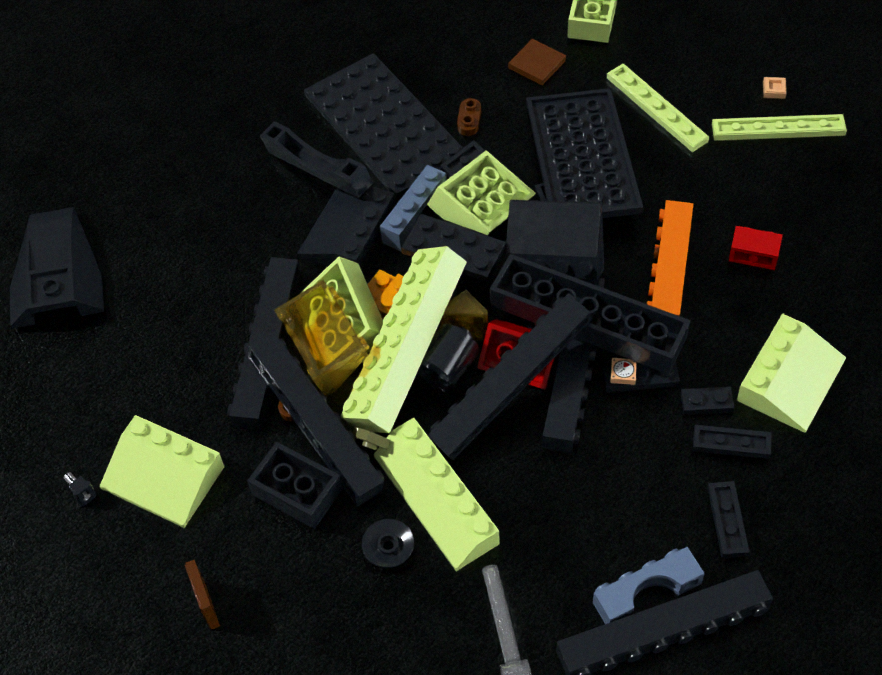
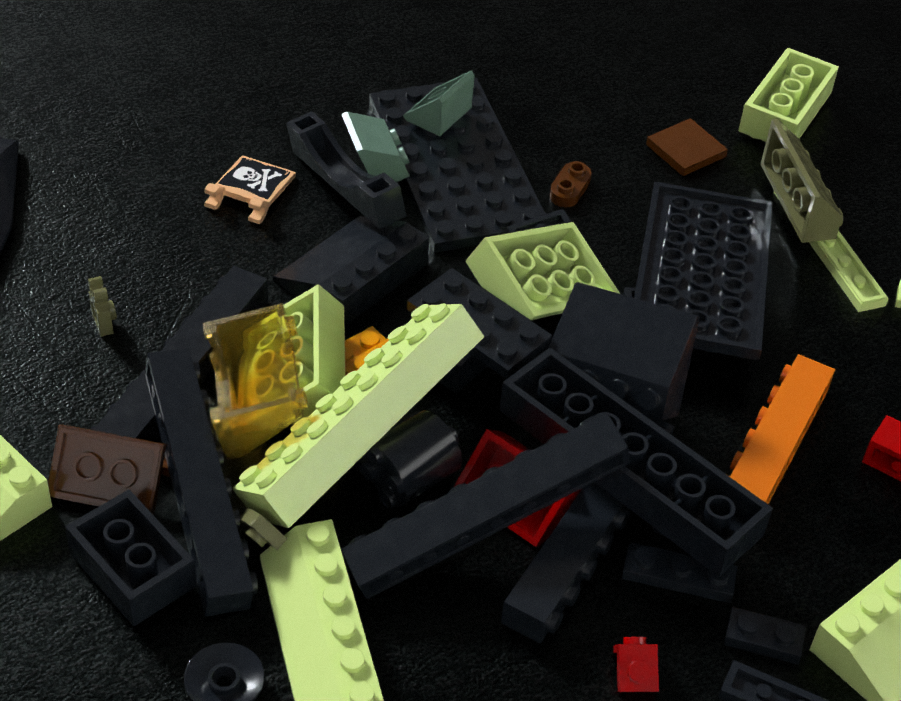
camera: 10 degrees right, 10 degrees down
sand blue arch [380,165,447,251] -> none
clear yellow slope [440,290,488,341] -> none
tile [611,358,637,385] -> none
none -> reddish brown tile [48,424,167,515]
none -> olive plate [88,276,117,337]
none -> flag [204,155,296,224]
none -> sand green slope [342,112,410,182]
none -> sand green slope [403,71,474,136]
none -> red bracket [613,637,659,692]
none -> olive slope [760,118,843,243]

